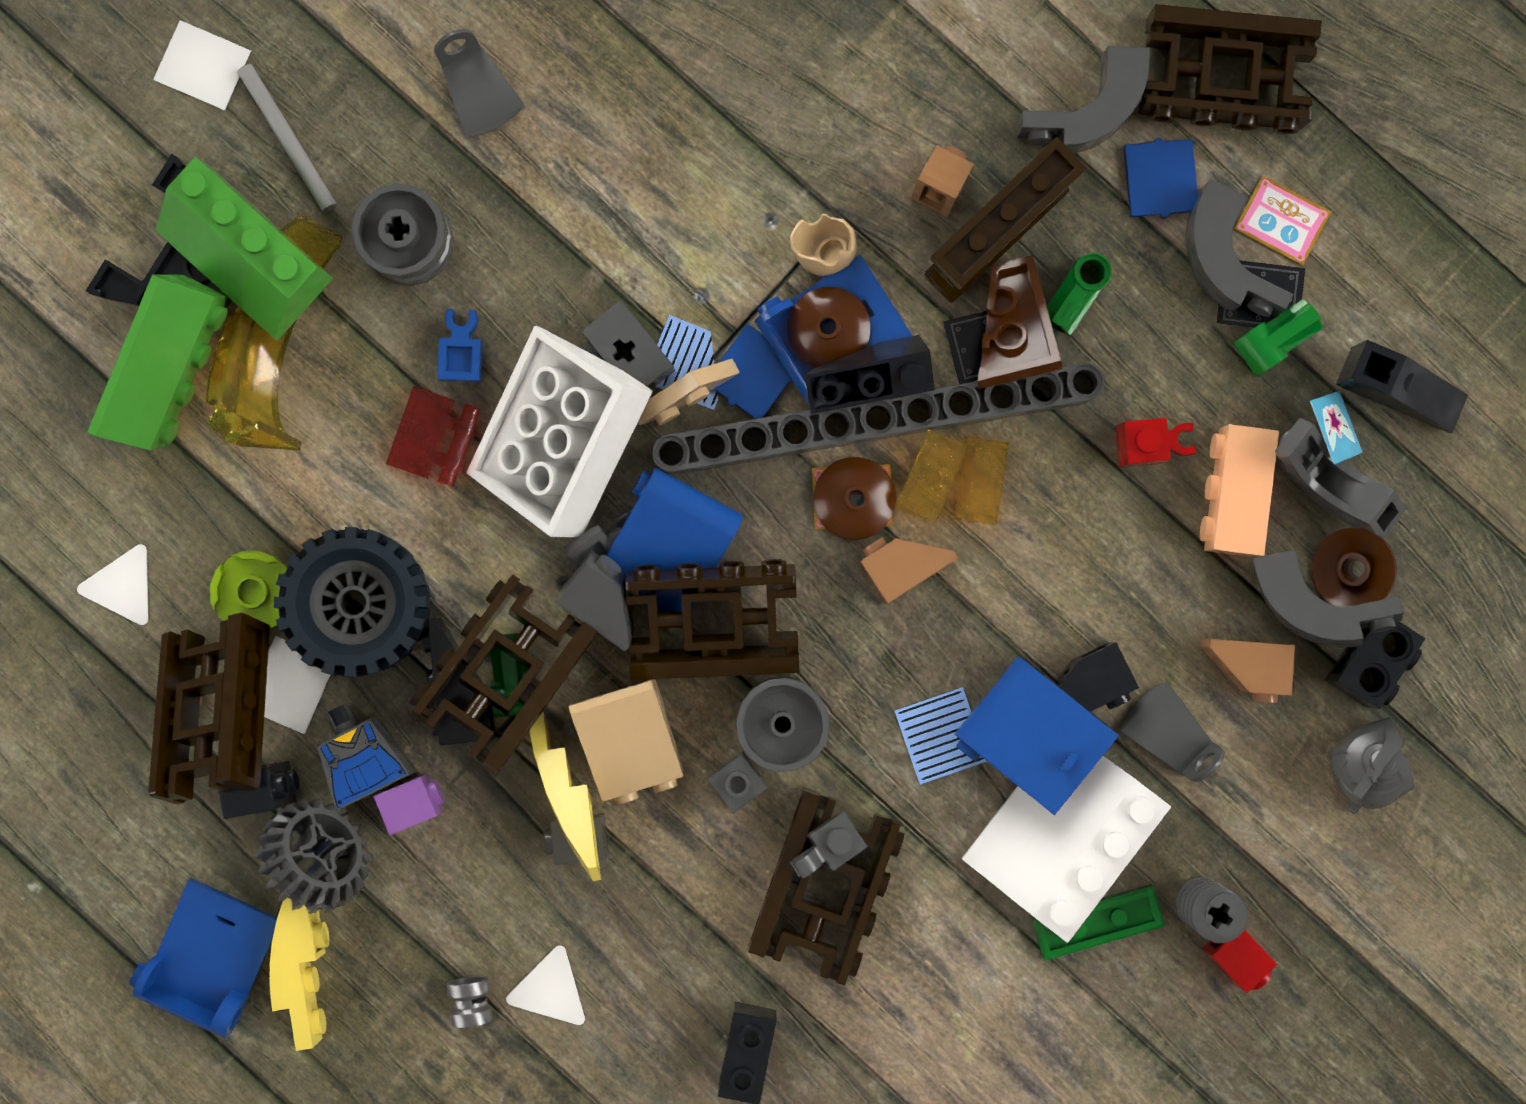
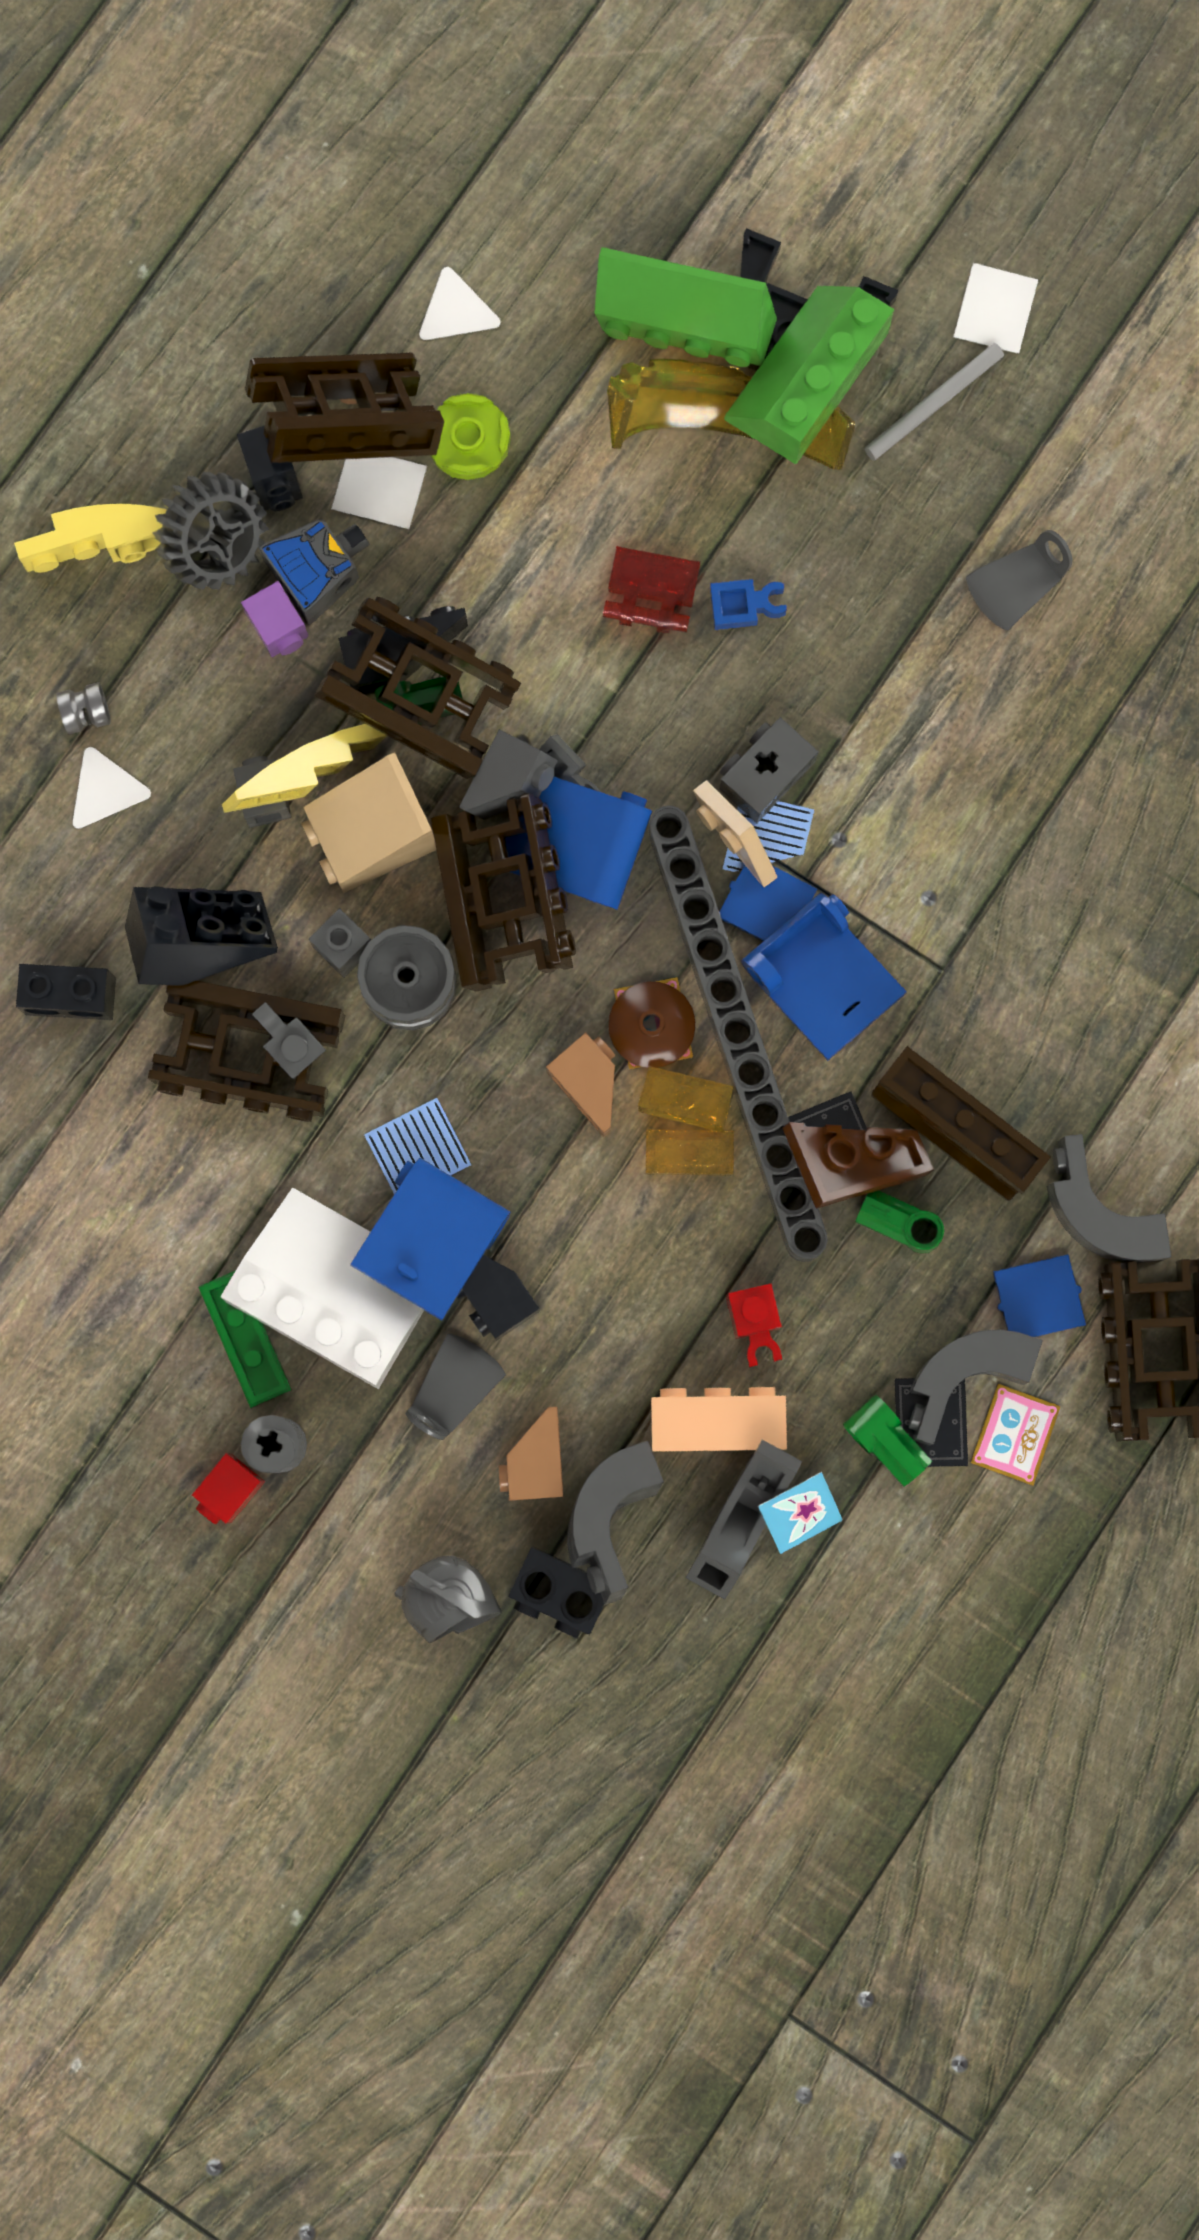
camera: 85 degrees right, 5 degrees down
blue door [129,878,277,1039] -> none
black wheel [274,527,431,677] -> none
dark grey wheel [351,183,454,286] -> none
white slope [466,326,653,537] -> none
reddish brown dish [787,287,871,368] -> none
tan hair [790,214,858,276] -> none
black slope [804,335,935,414] -> none
medium nougat slope [911,145,974,217] -> none
reddish brown dish [1312,527,1397,606] -> none
black slope [1336,340,1468,434] -> none
none -> black slope [125,886,278,985]

